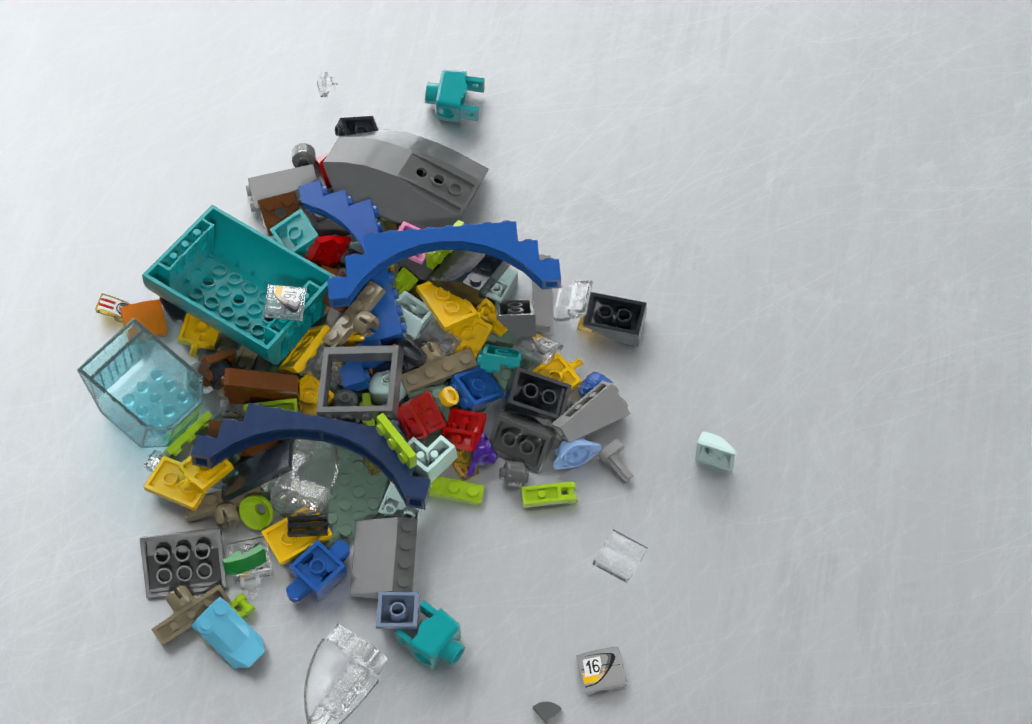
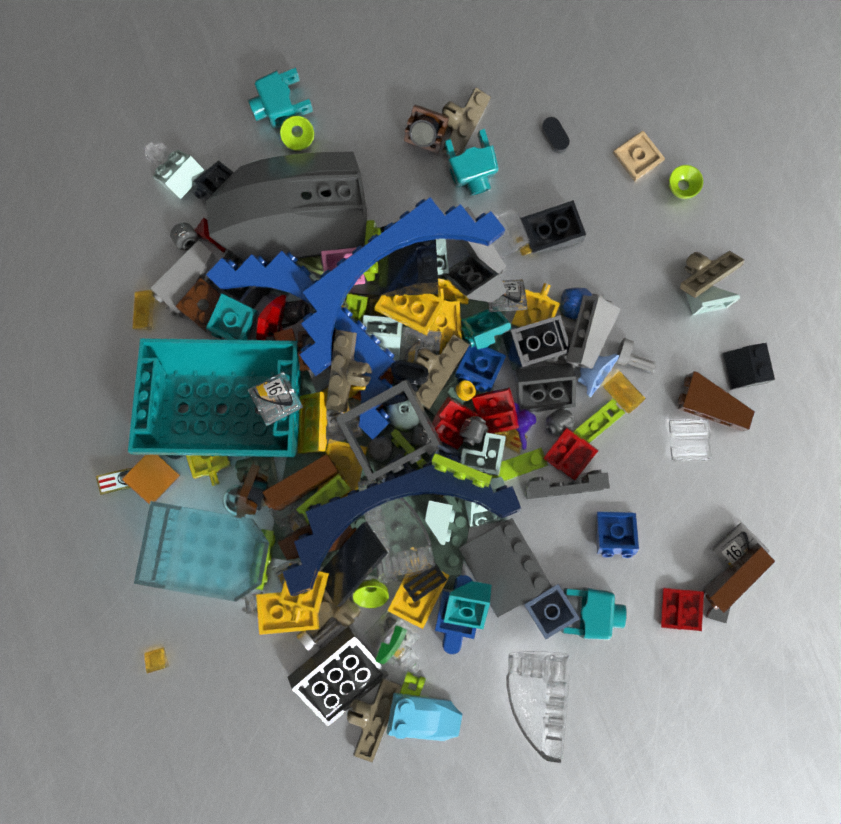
camera: 35 degrees left, 20 degrees up
none -> clear yellow slope [132,290,154,330]
none -> clear yellow slope [144,647,169,673]
none -> light aqua slope [153,150,205,199]
none -> lime piece [280,115,314,151]
none -> light grey piece [296,619,342,656]
none -> piece [404,104,450,154]
none -> light aqua slope [425,501,455,545]
none -> dark tan plate [441,87,491,156]
none -> teal piece [444,129,499,196]
none -> teal slope [444,581,492,629]
none -> dark grey head [459,416,488,446]
none -> dark grey piece [525,470,610,499]
none -> black tile [542,117,570,152]
none -> red slope [543,428,599,481]
none -> blue plate [596,512,639,558]
none -> clear yellow slope [603,371,646,414]
none -> tan tile [613,131,665,182]
none -> red slope [661,588,704,631]
none -> lime piece [669,165,703,199]
none -> reddish brown slope [677,371,755,432]
none -> dark tan plate [680,251,745,298]
none -> reddish brown slope [704,543,775,613]
none -> black slope [722,342,775,390]

